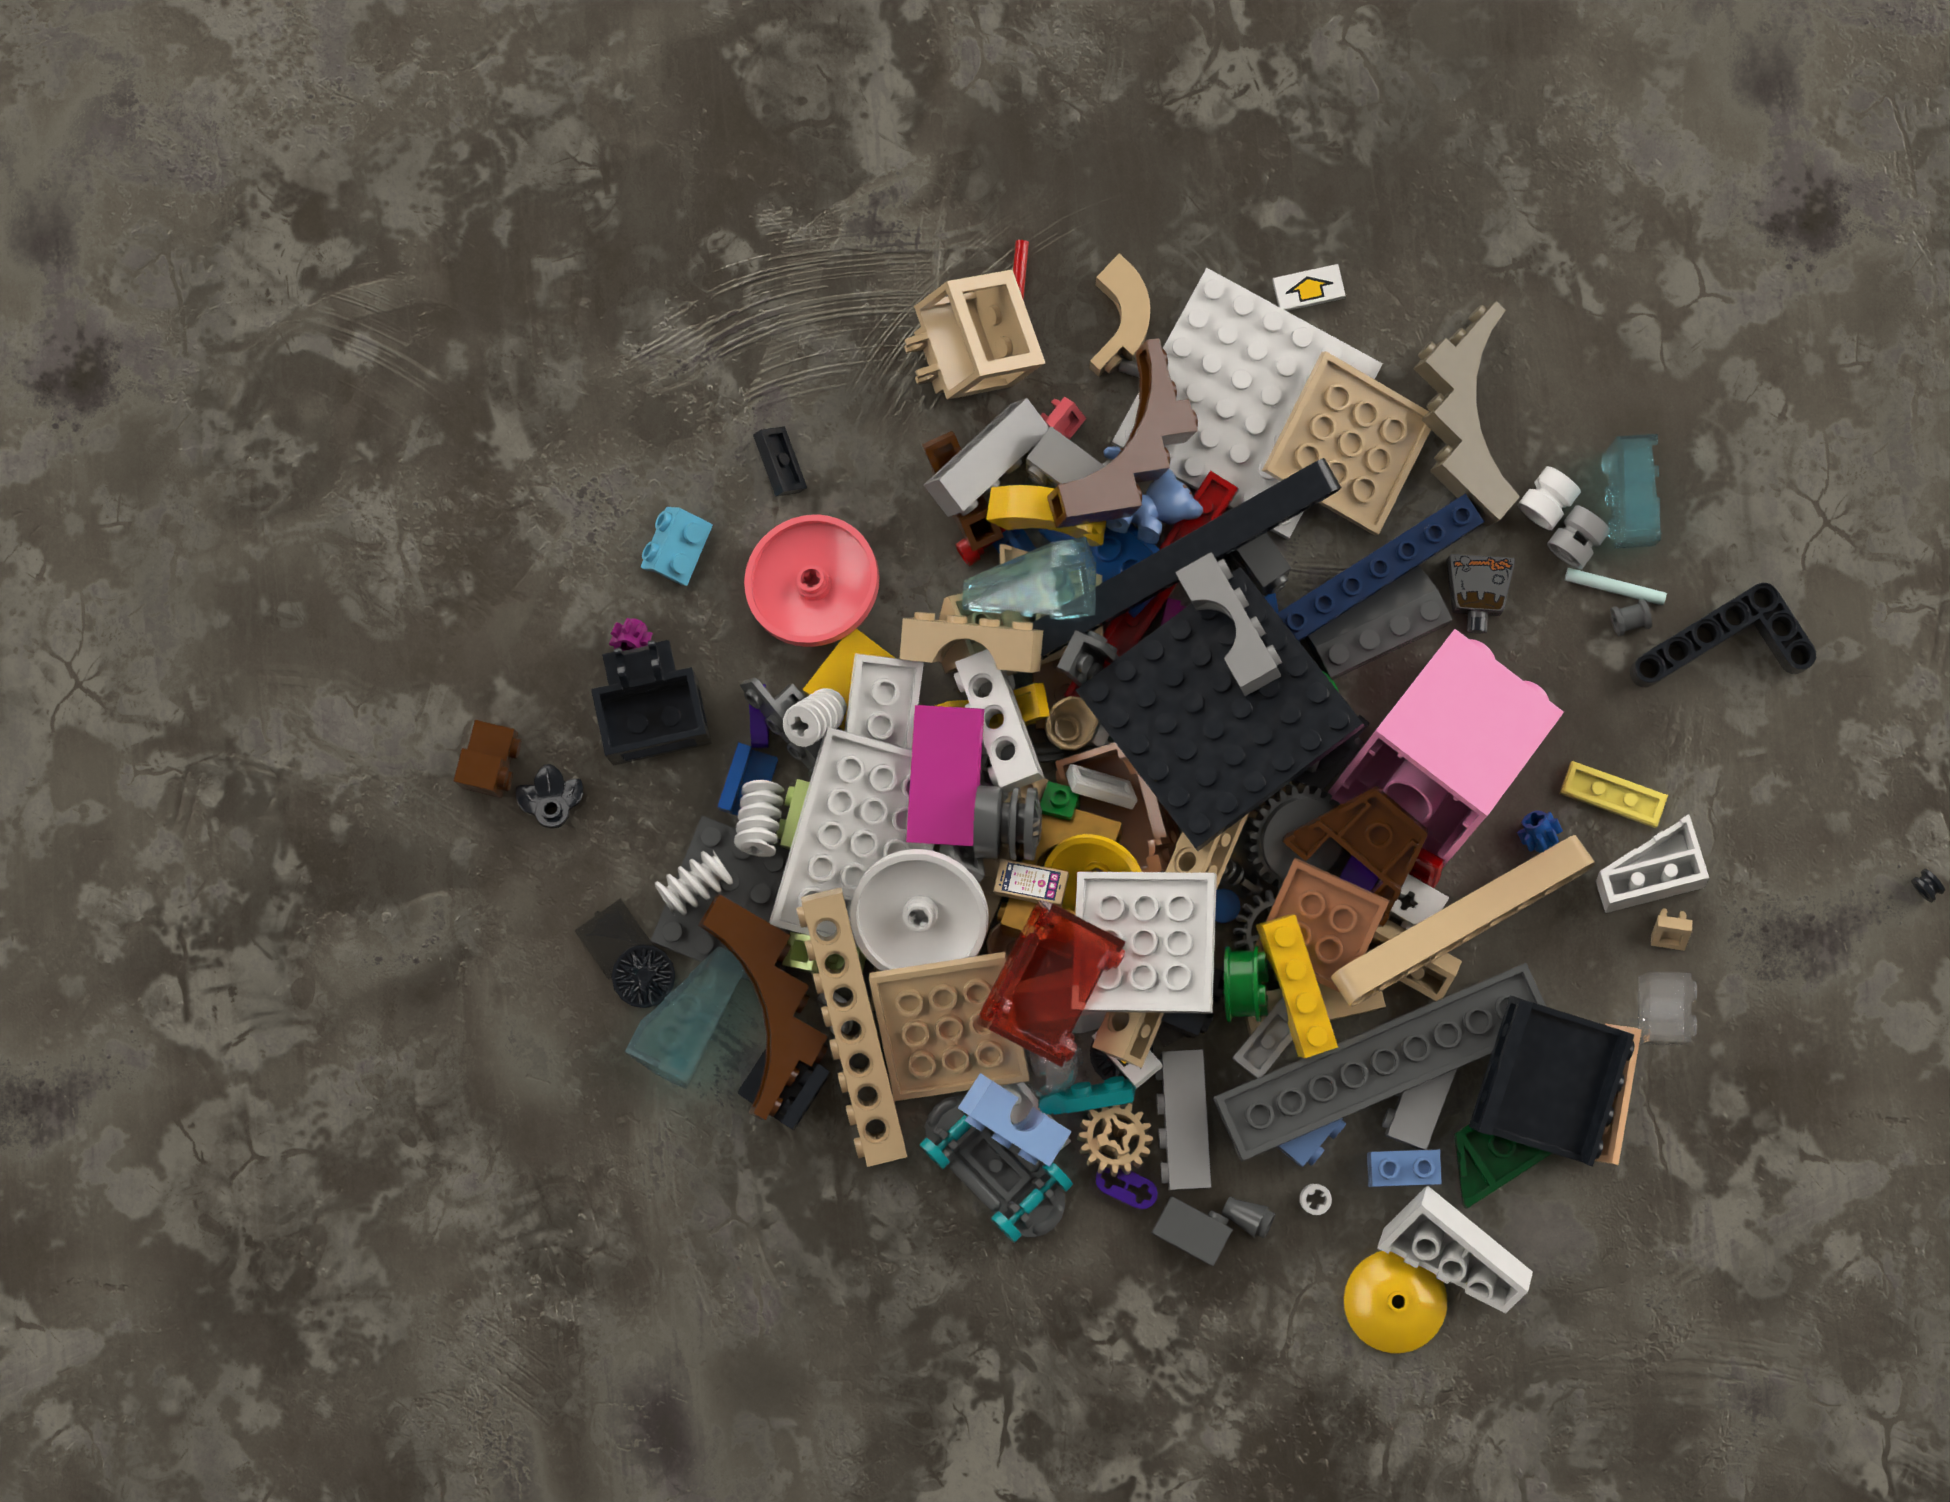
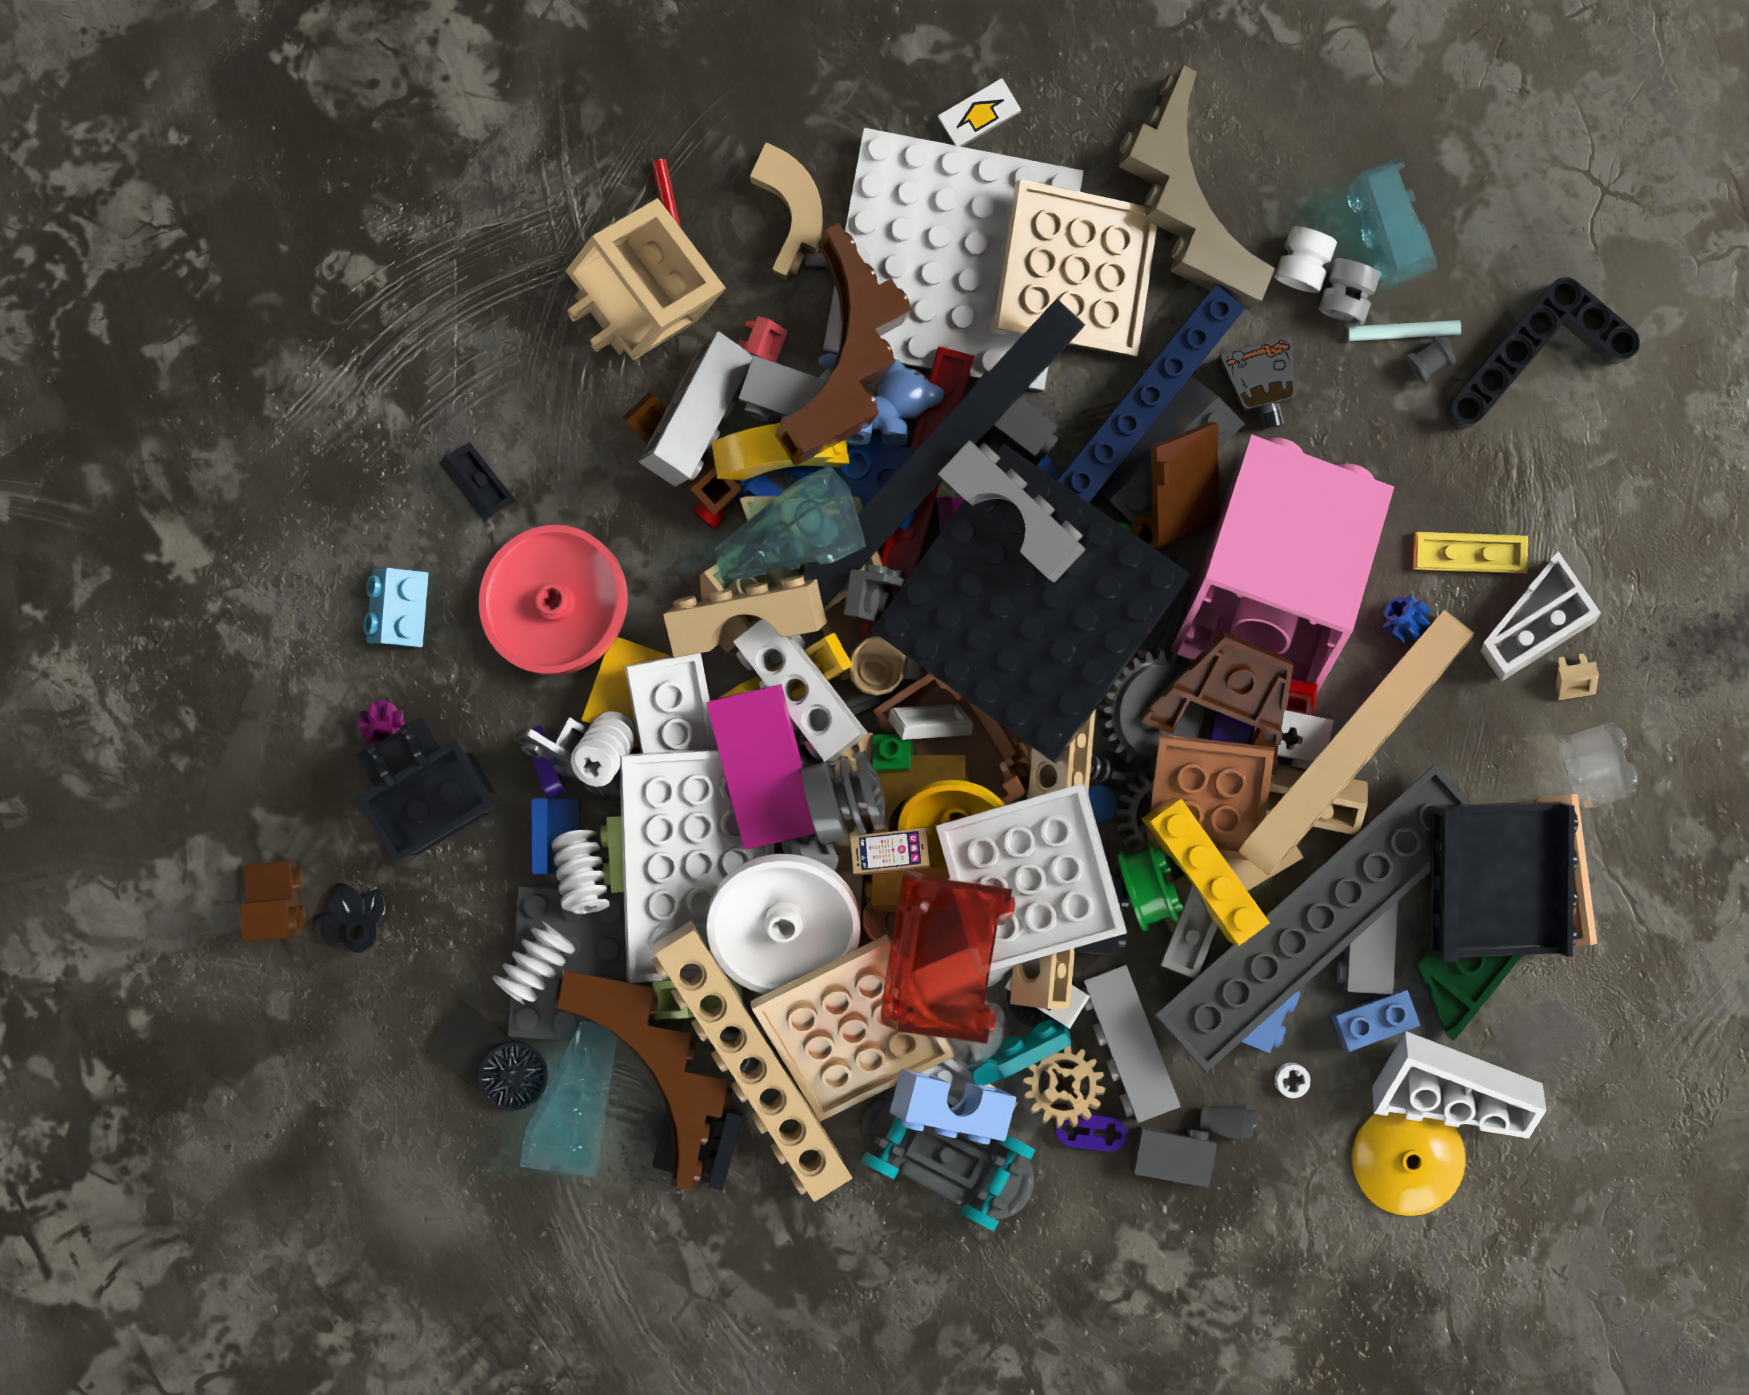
camera: 20 degrees left, 5 degrees up
none -> reddish brown door [1130,422,1219,549]

